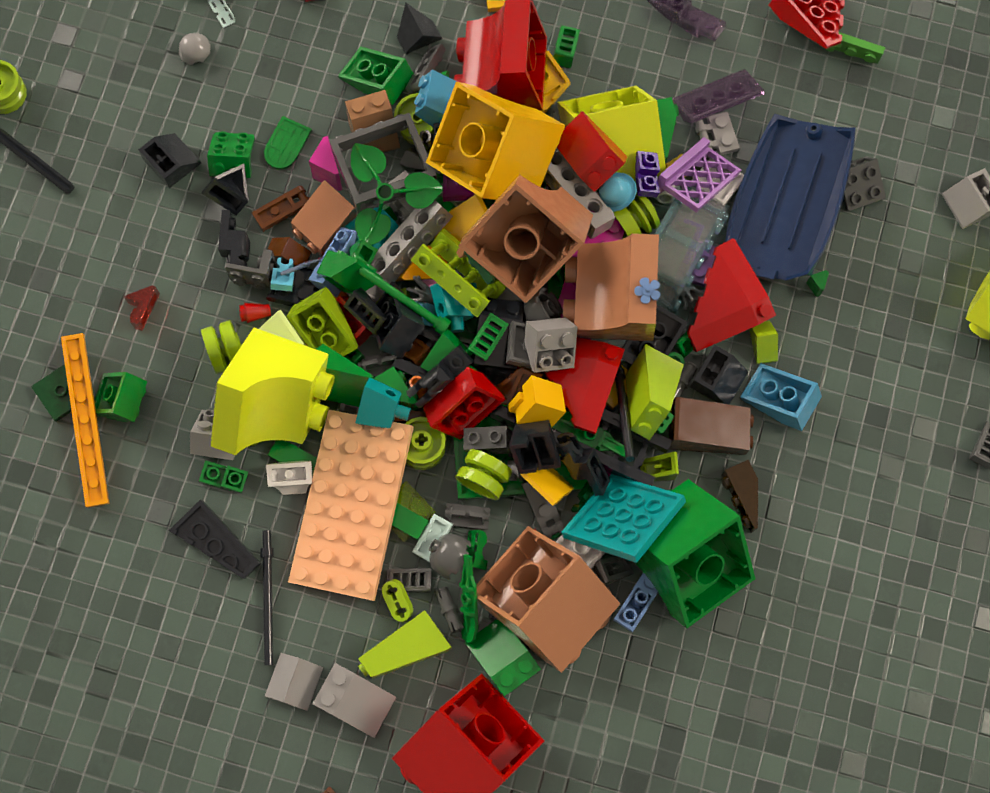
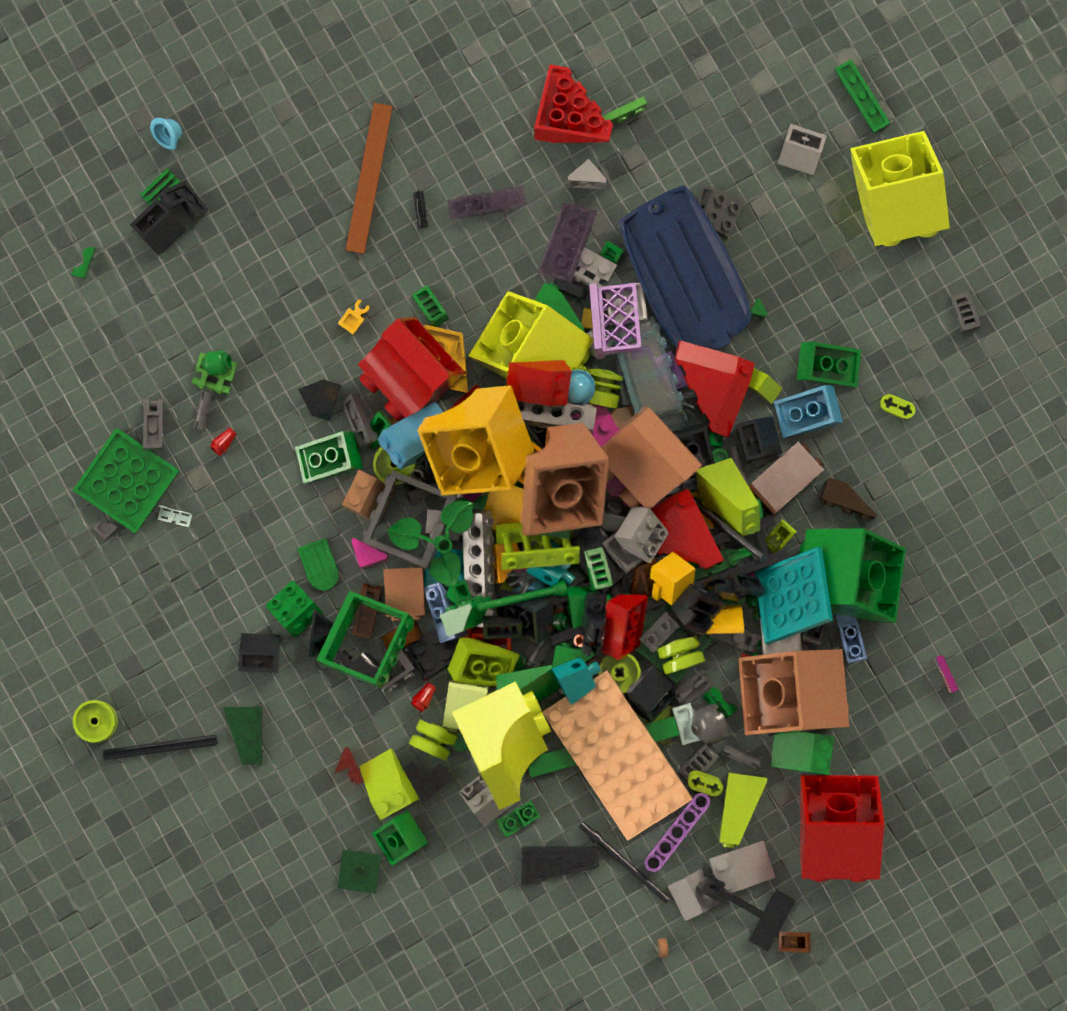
camera: 40 degrees left, 10 degrees up
light orange plate [61,333,109,508] -> none
light grey hair [179,33,211,65] -> none
white slope [266,461,312,495] -> none
medium azure plate [271,257,295,292] -> none
sand blue piece [280,256,323,276] -> none
green piece [459,554,478,643] -> none
medium blue plant [634,277,660,304] -> none
dark purple slope [635,151,660,198] -> none
none -> dark green wing [223,707,262,765]
none -> green window [317,591,415,689]
none -> lime slope [359,748,419,820]
none -> black plate [404,762,453,803]
none -> black beam [553,278,588,301]
none -> dark green plate [553,612,569,632]
none -> light grey slope [568,159,606,190]
none -> green slope [600,241,624,264]
none -> black slope [627,664,676,723]
none -> medium lavender beam [644,793,710,872]
none -> medium nougat tile [658,938,668,958]
none -> black piece [696,873,796,951]
none -> green slope [797,342,861,388]
none -> lime beam [880,394,916,420]
none -> magenta tile [934,655,958,693]

